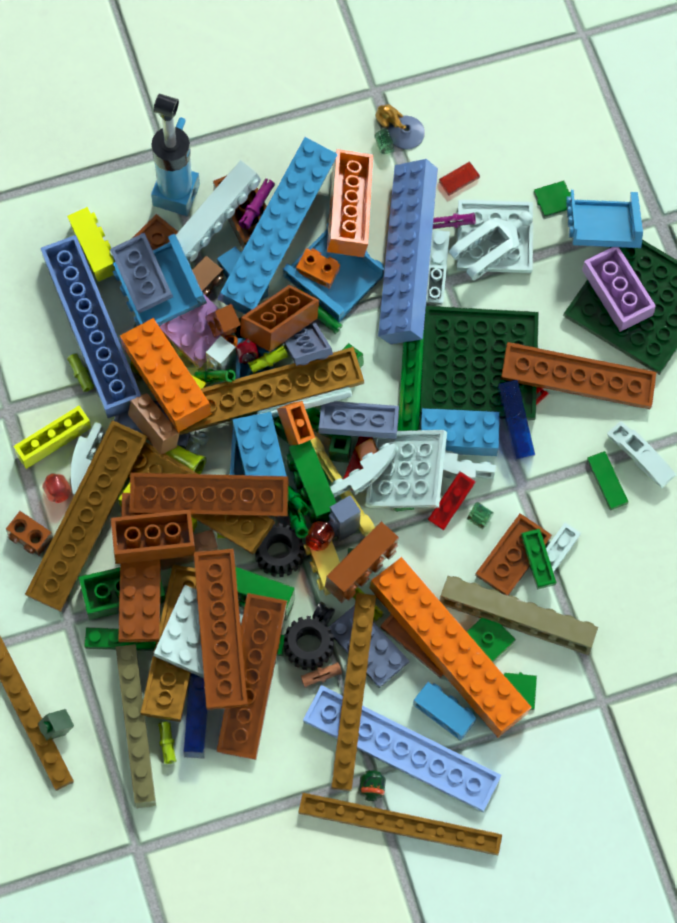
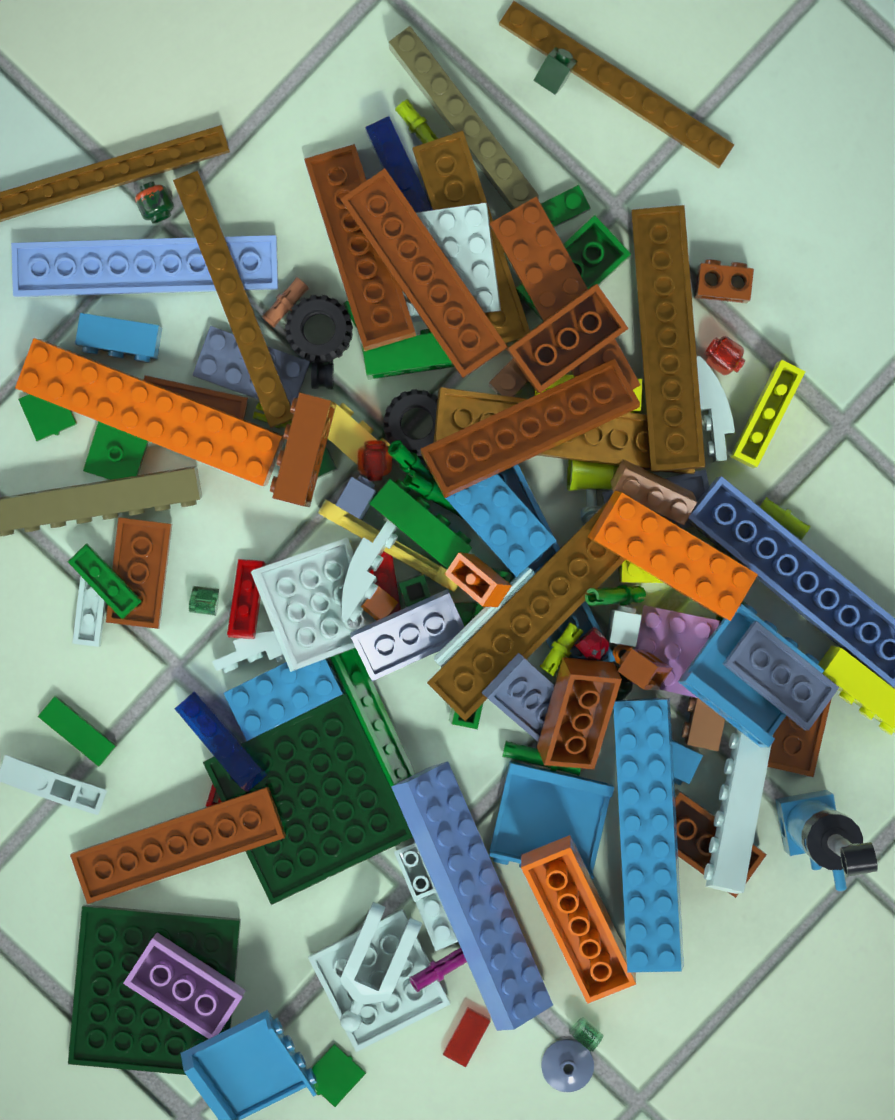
camera: 150 degrees right, 20 degrees up
magenta pin [239,178,275,230] -> none
orange brick [296,248,340,289] -> none
pearl gold piece [375,104,407,129] -> none

